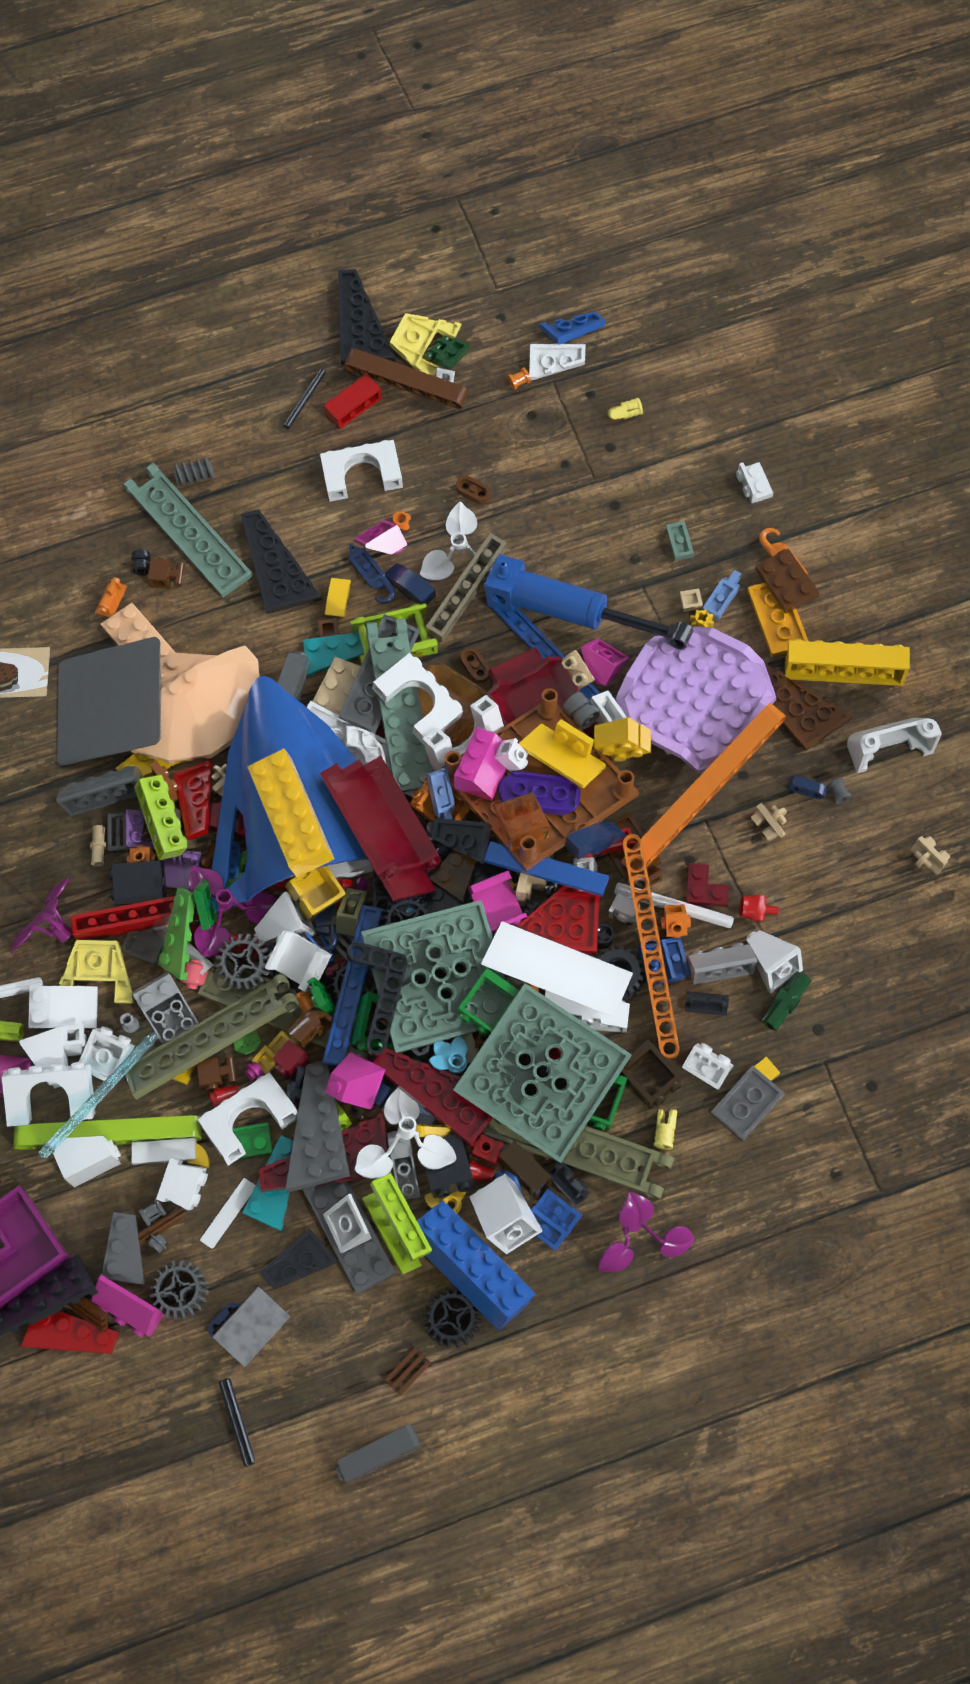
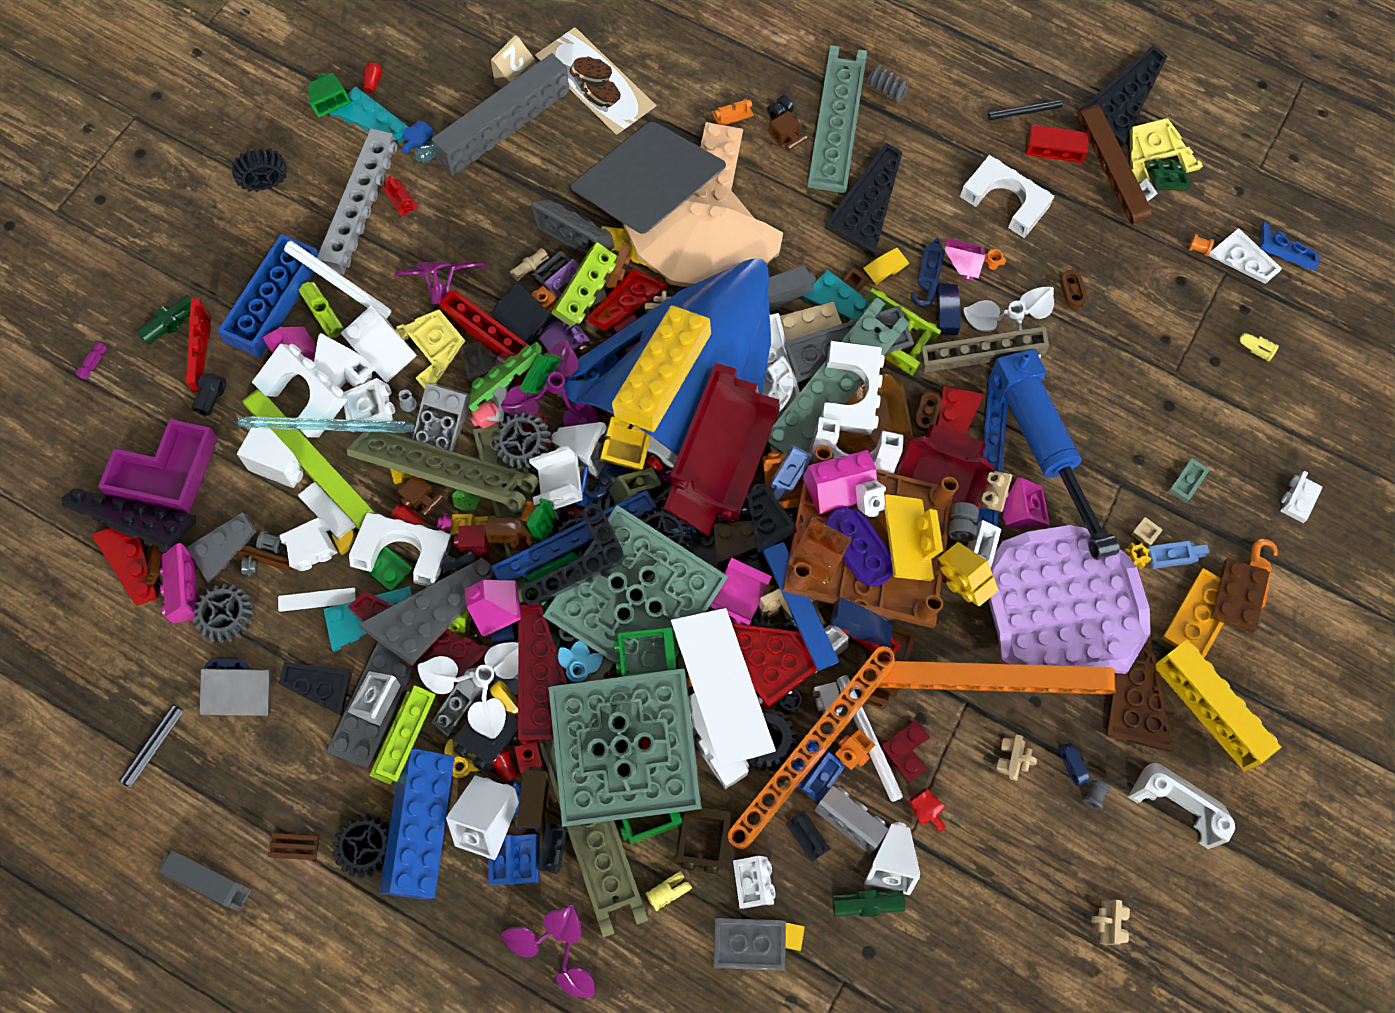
camera: 40 degrees right, 0 degrees up
none -> red wing [937,386,984,435]

